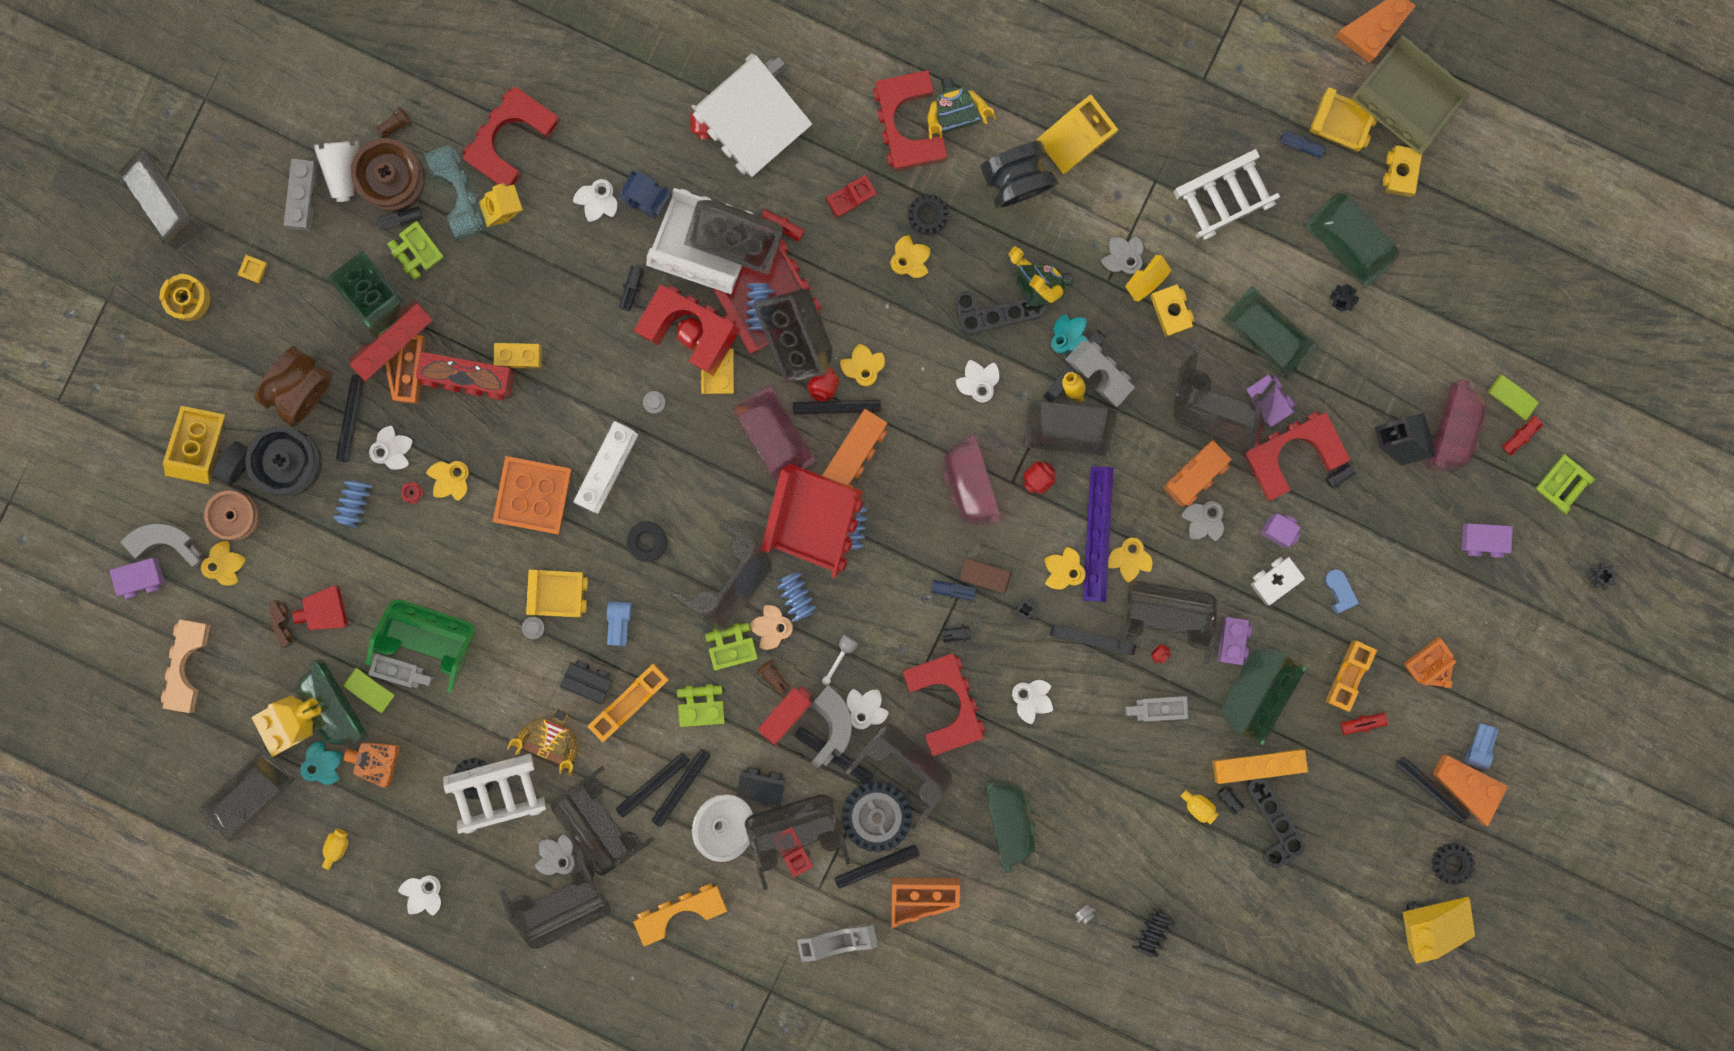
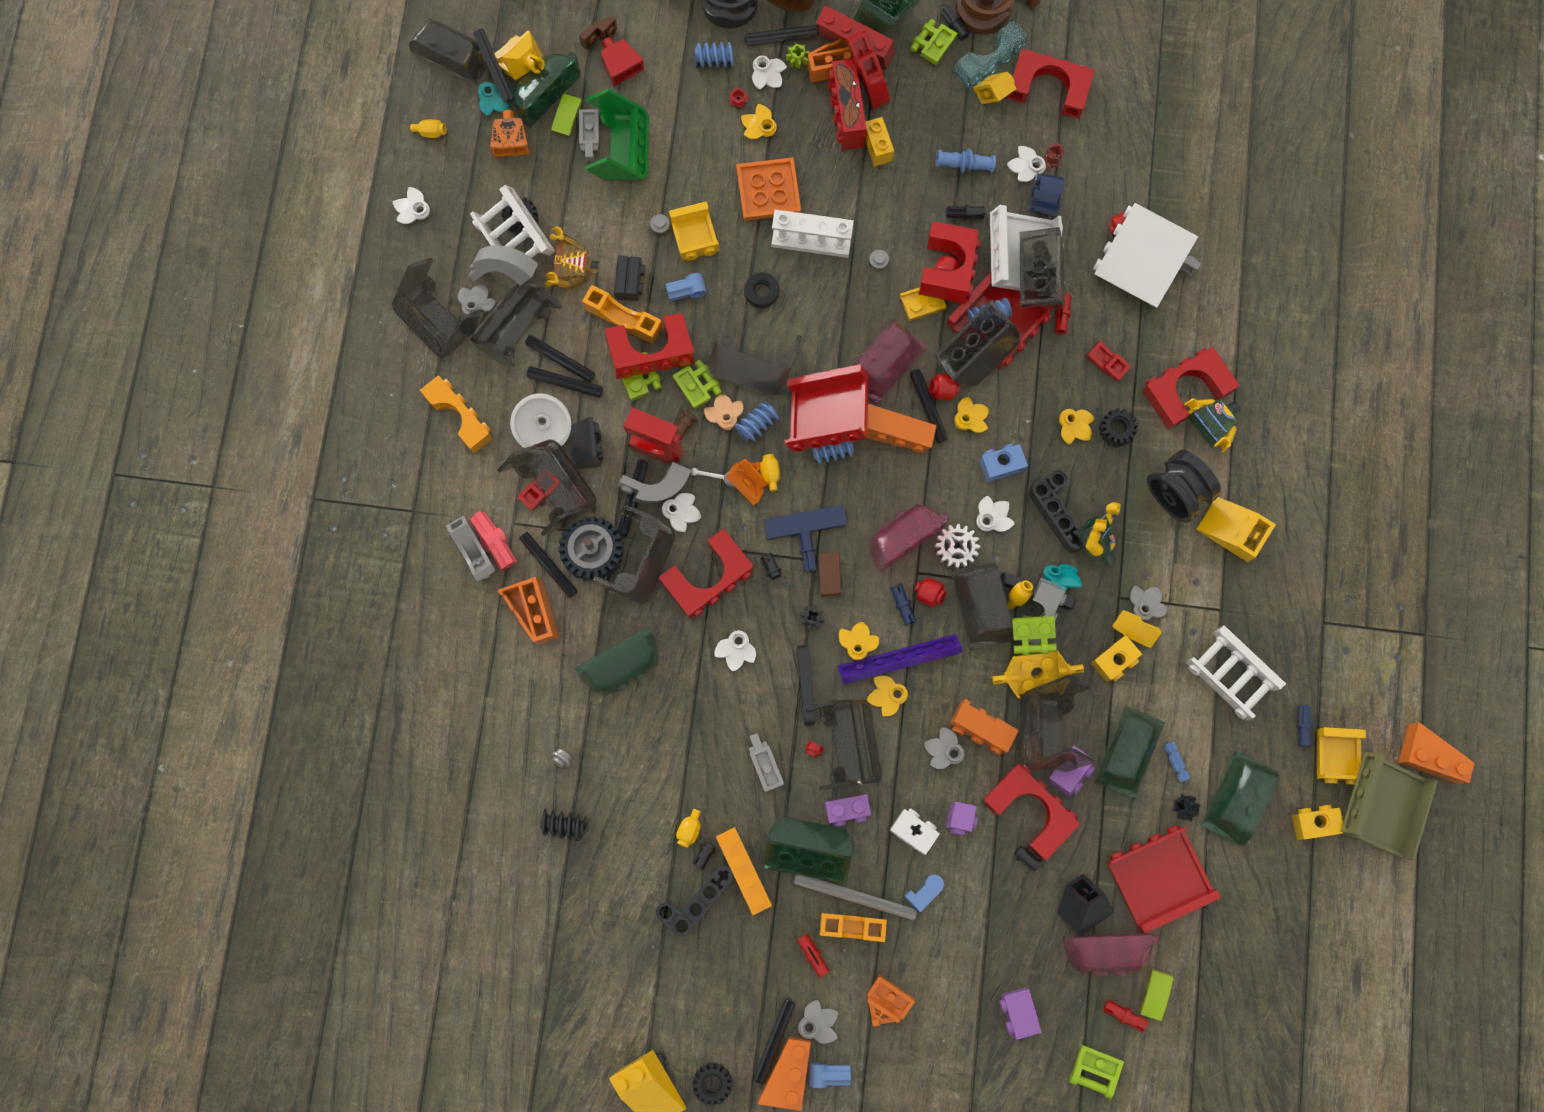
camera: 70 degrees right, 10 degrees down
none -> light grey arch [468,245,538,286]
none -> coral piece [469,511,517,571]
none -> black axle [473,28,514,103]
none -> red arch [605,313,694,379]
none -> orange slope [726,459,769,505]
none -> yellow plant [760,454,780,492]
none -> dark blue tile [764,505,847,540]
none -> lime gear [786,43,810,69]
none -> light grey axle [794,873,917,920]
none -> light grey plate [798,1000,838,1044]
none -> red slope [846,31,890,110]
none -> dark blue pin [890,583,917,626]
none -> medium blue piece [935,149,996,174]
none -> white gear [935,524,980,569]
none -> medium blue brick [979,443,1028,483]
none -> yellow plate [992,651,1084,698]
none -> lime plate [1012,616,1057,656]
none -> clear red bush [1044,143,1065,168]
none -> red panel [1106,825,1221,934]
none -> medium blue axle [1163,742,1191,782]

